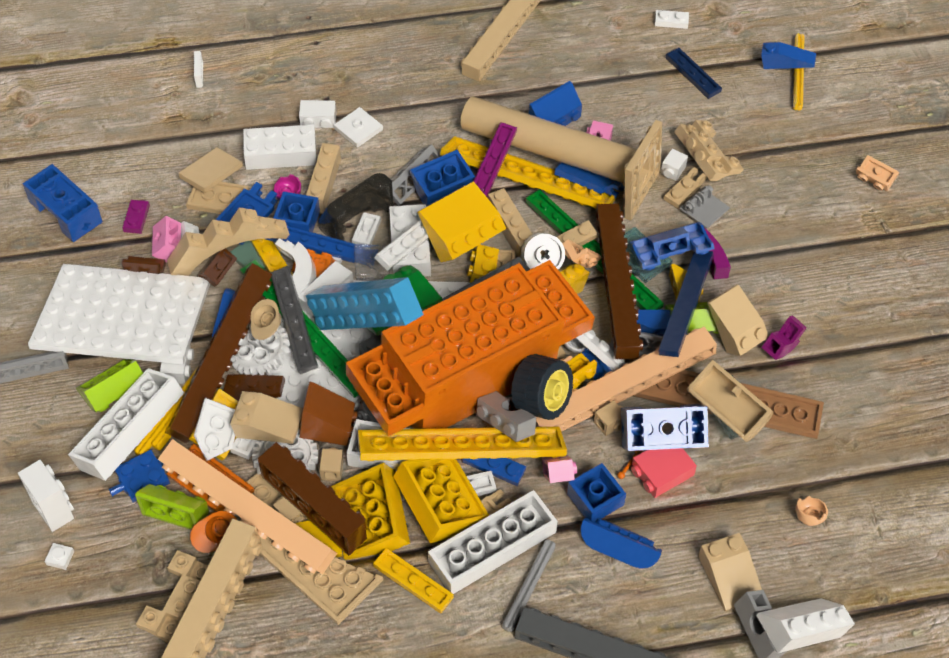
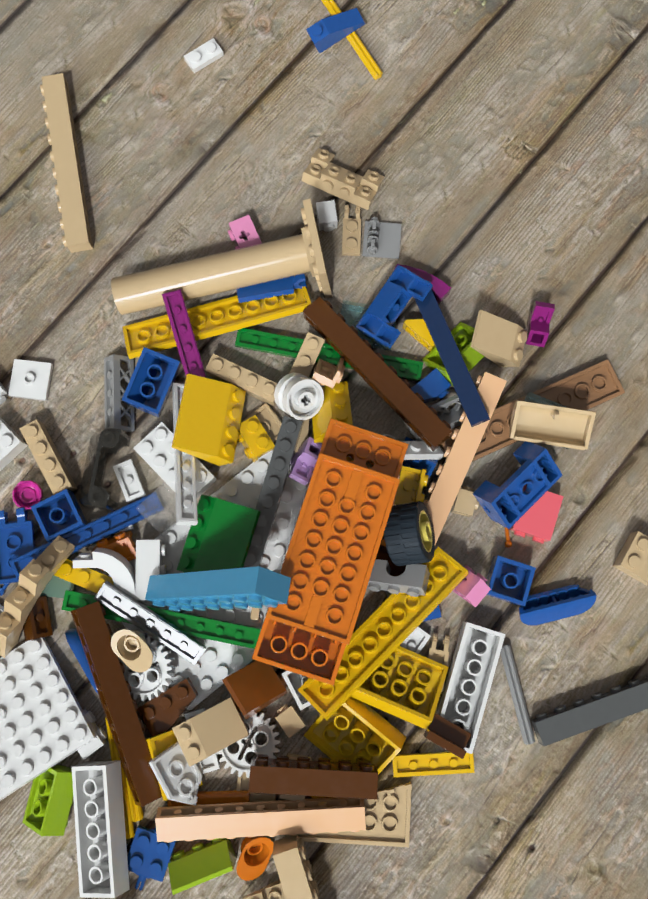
camera: 40 degrees left, 25 degrees up
blue slope [529,81,582,126] -> none
dark blue tile [665,48,722,99] -> none
light nougat bracket [856,155,899,191] -> none
none -> reddish brown panel [424,714,471,759]

